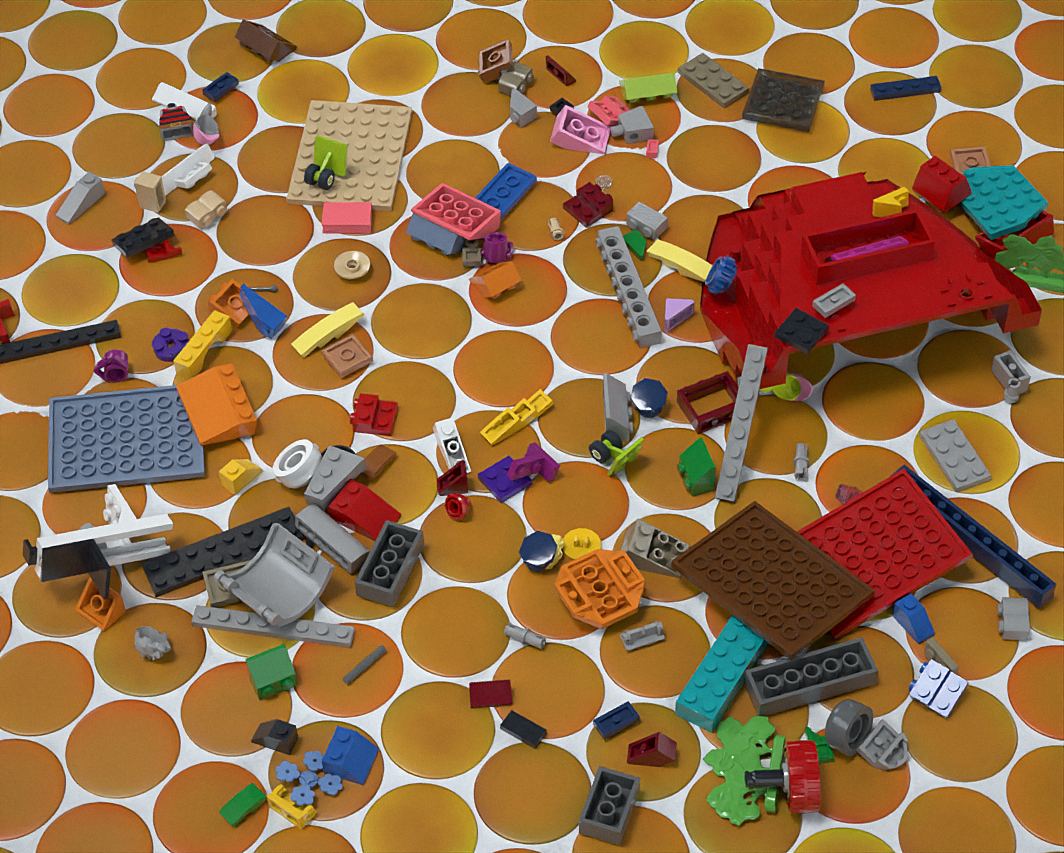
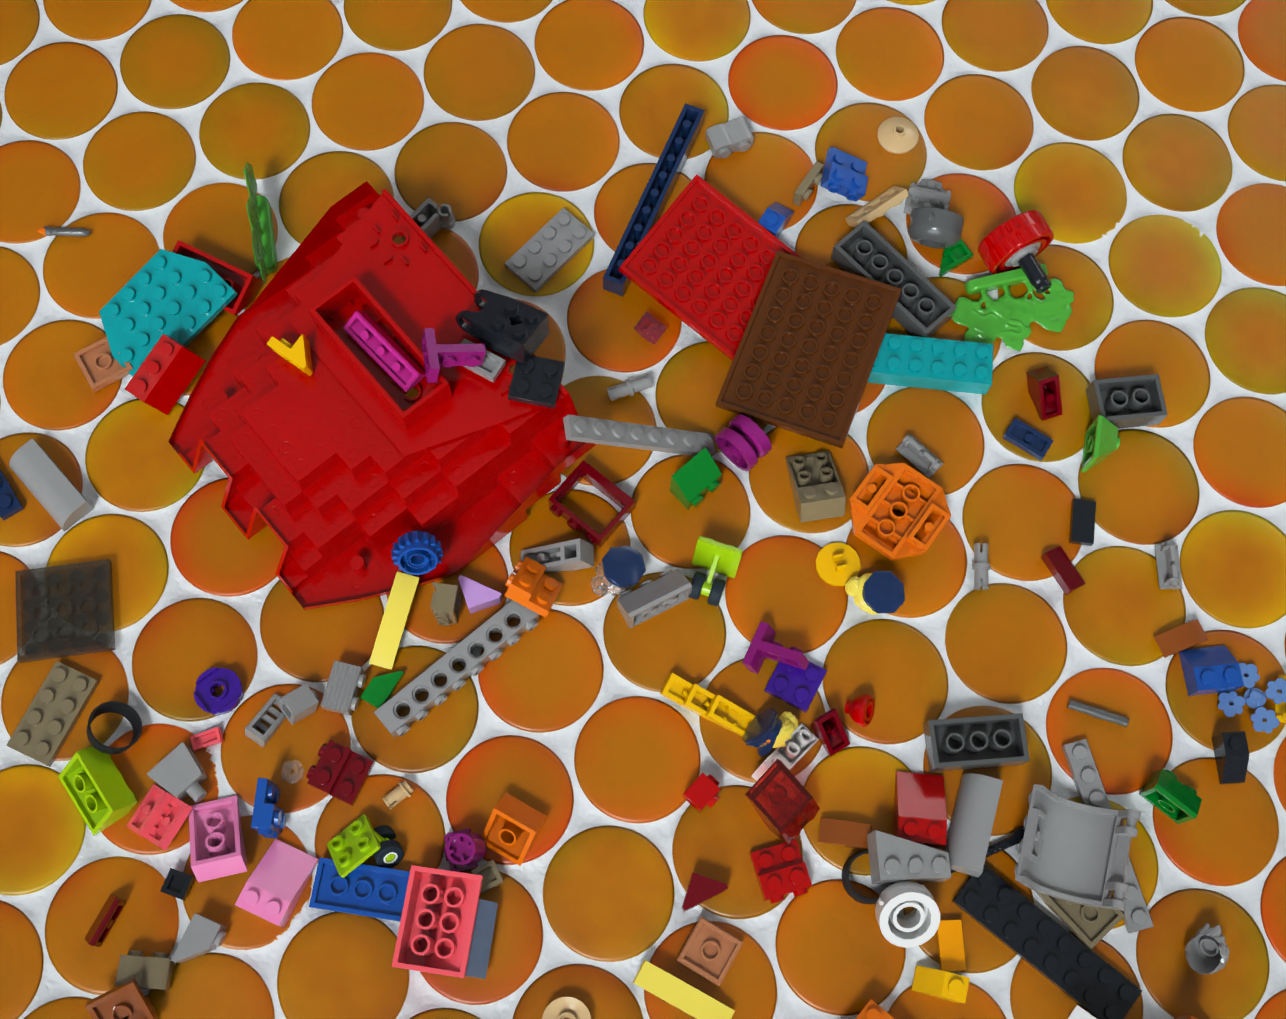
camera: 120 degrees left, 20 degrees up
none -> light grey brick [9,438,94,532]
none -> black tyre [87,701,142,754]
none -> dark purple plate [194,667,244,716]
none -> bright pink slope [235,839,319,928]
none -> light grey slope [245,693,286,747]
none -> blue plate [251,778,286,838]
none -> light grey brick [279,684,319,725]
none -> lime plate [327,814,404,878]
none -> magenta bracket [421,328,486,383]
none -> dark tan window [430,582,462,626]
none -> black brick [455,289,549,364]
none -> orange plate [505,557,563,618]
none -> light grey slope [521,538,594,572]
none -> red brick [682,773,720,813]
none -> dark red slope [682,873,728,912]
none -> magenta wheel [715,414,772,472]
none -> dark blue piece [742,707,799,757]
none -> clear red slope [745,759,820,844]
none -> tan plate [845,186,909,228]
none -> tan dish [877,117,919,154]
none -> light orange tile [936,920,966,971]
none -> bright green slope [1081,415,1120,472]
none -> dark orange slope [1154,619,1208,658]
none -> light grey hinge [1155,541,1183,589]

